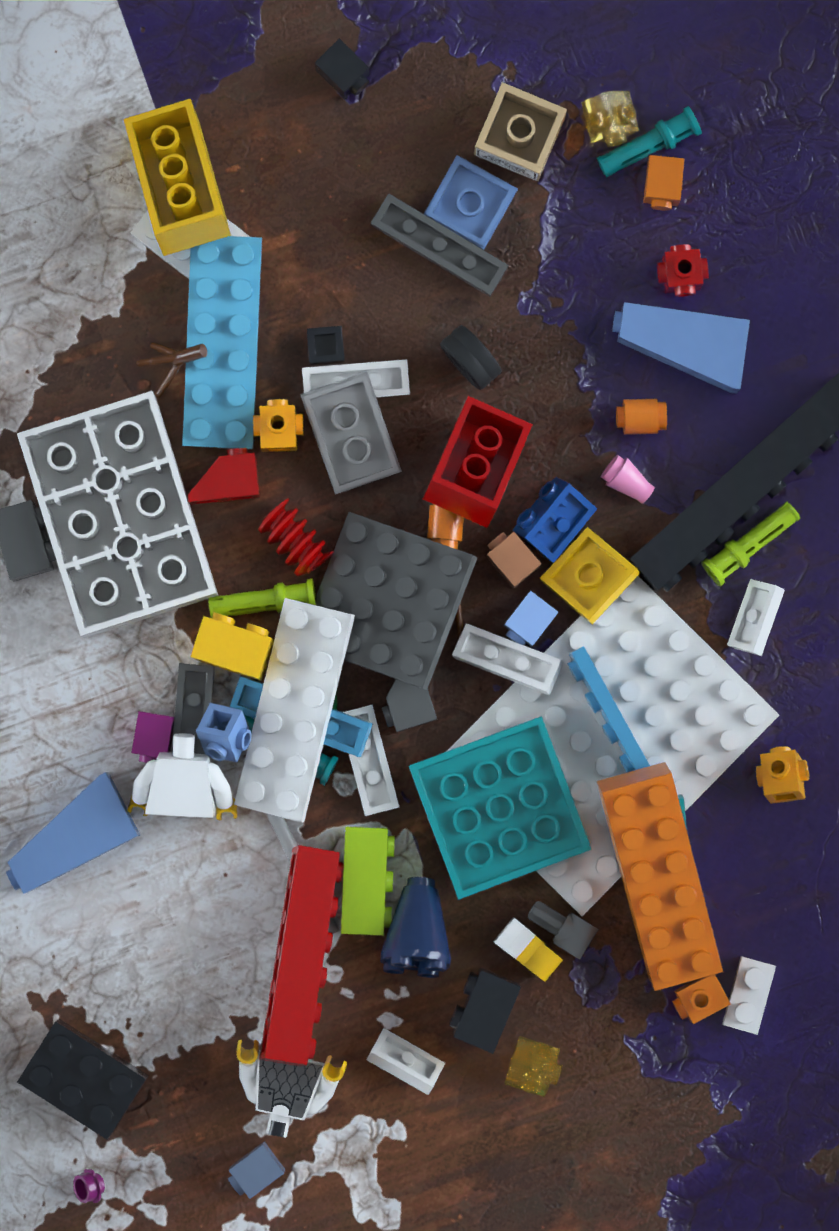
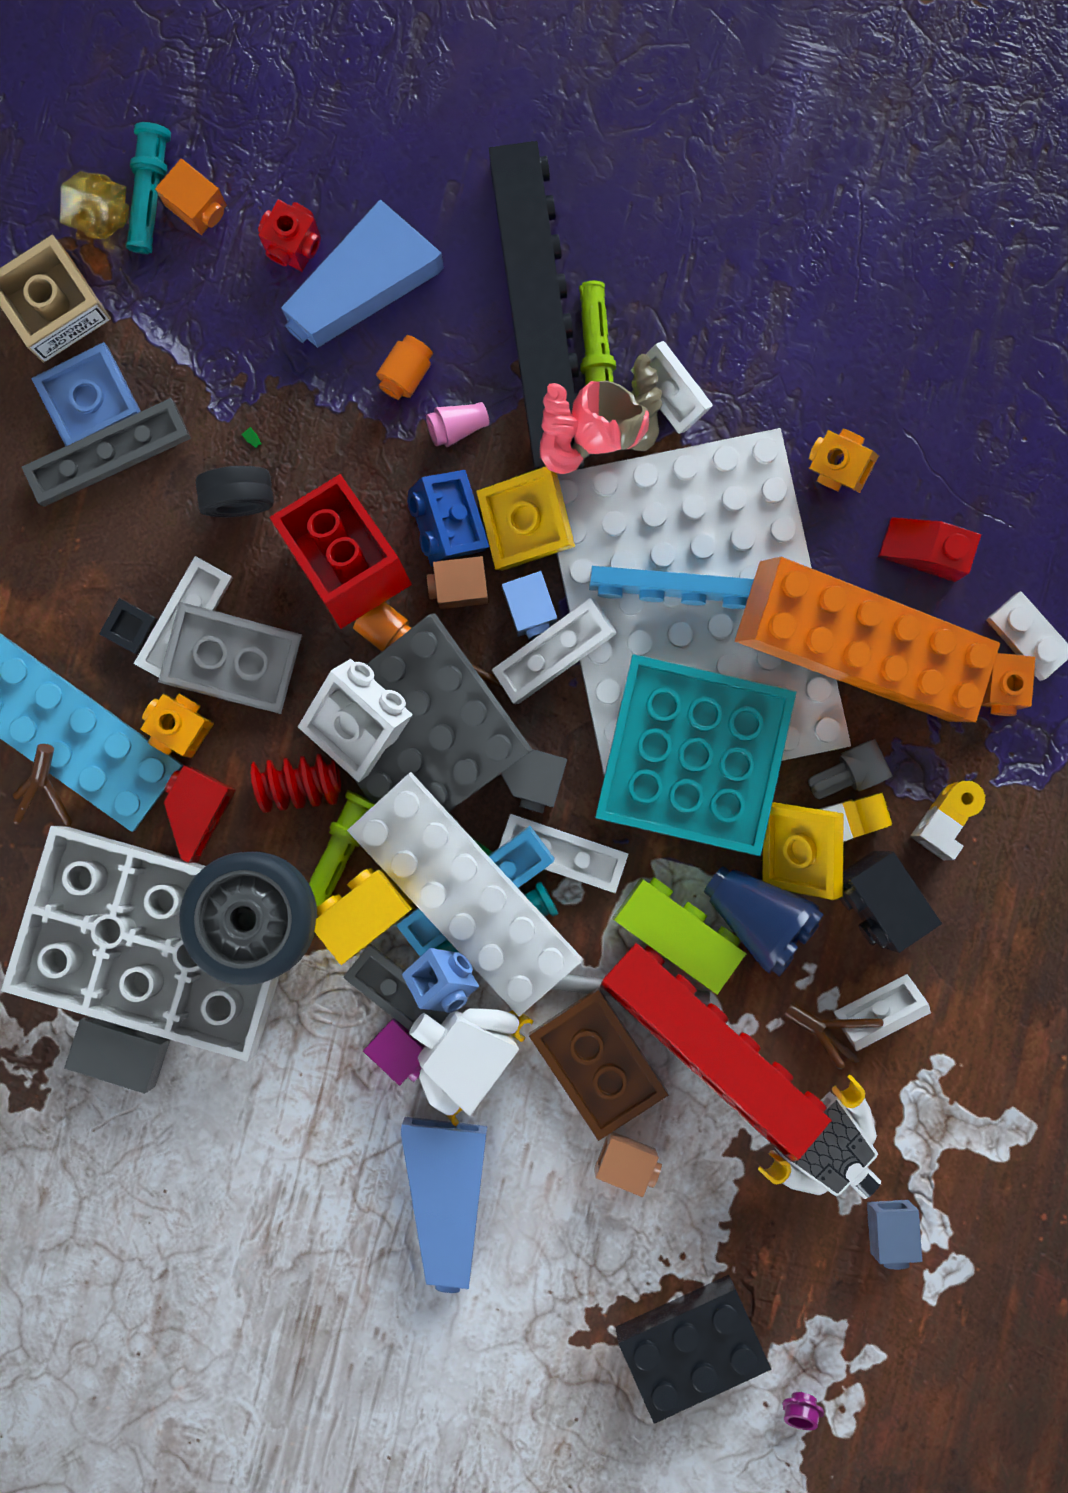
camera: 55 degrees left, 0 degrees up
clear yellow brick [504,1036,563,1097] -> none
none -> wheel [179,852,317,985]
none -> green piece [241,427,261,448]
none -> white plate [298,659,413,782]
none -> reddish brown plate [529,987,669,1141]
none -> hair [540,354,663,474]
none -> nougat brick [594,1132,662,1197]
none -> yellow plate [763,802,844,900]
none -> reddish brown plant [784,1002,884,1069]
none -> red slope [878,517,982,582]
none -> leg [910,781,985,860]

